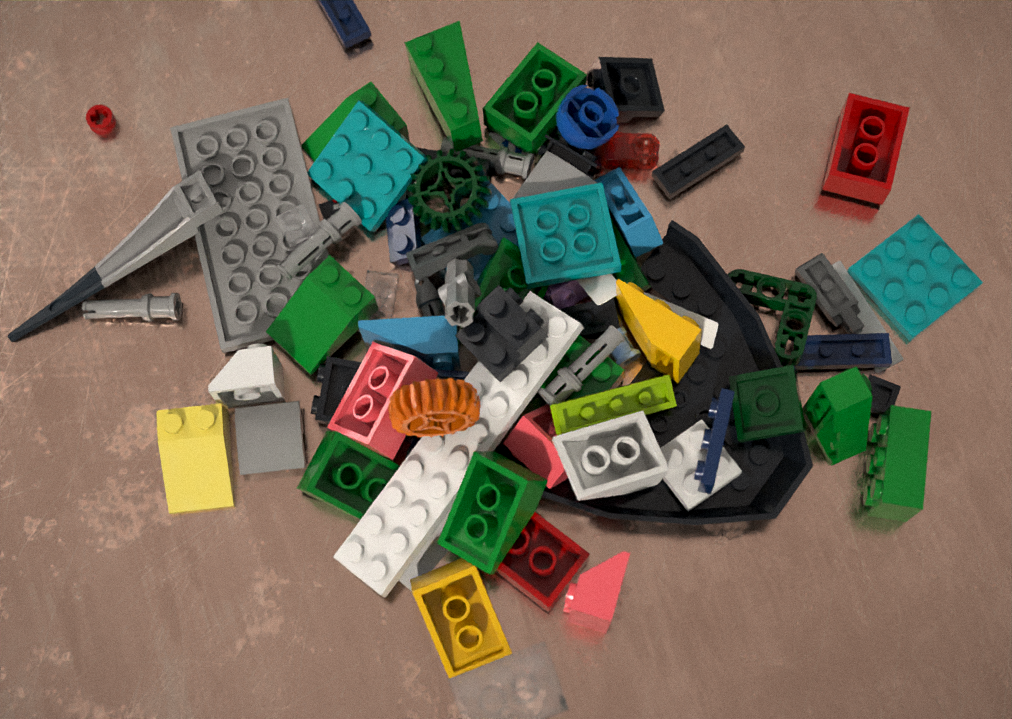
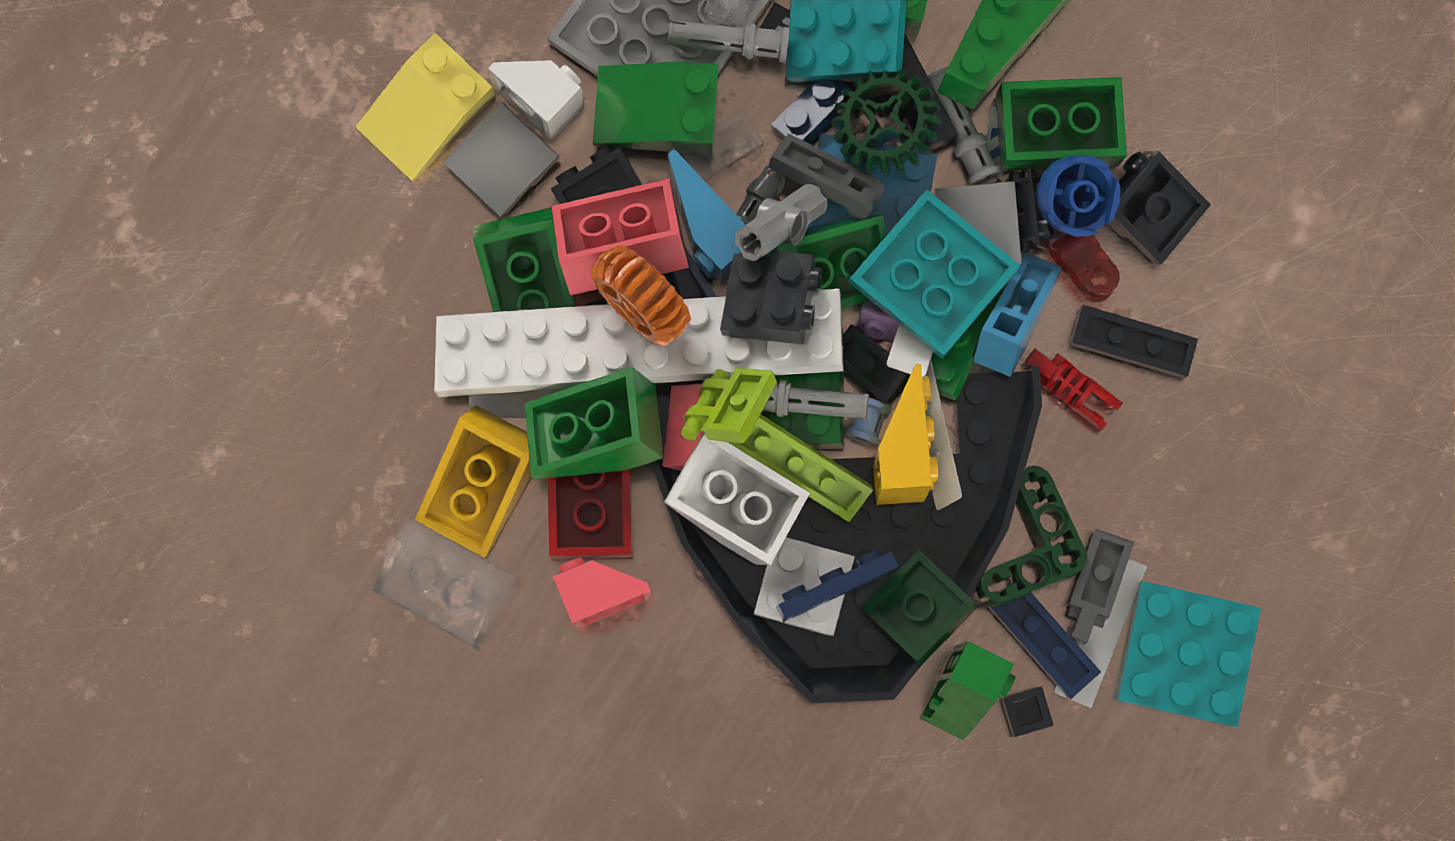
camera: 40 degrees right, 10 degrees up
red brick [822,93,910,205] -> none
green brick [863,405,932,522] -> none
none -> lime plate [681,368,777,444]
none -> red hinge [1025,348,1124,431]

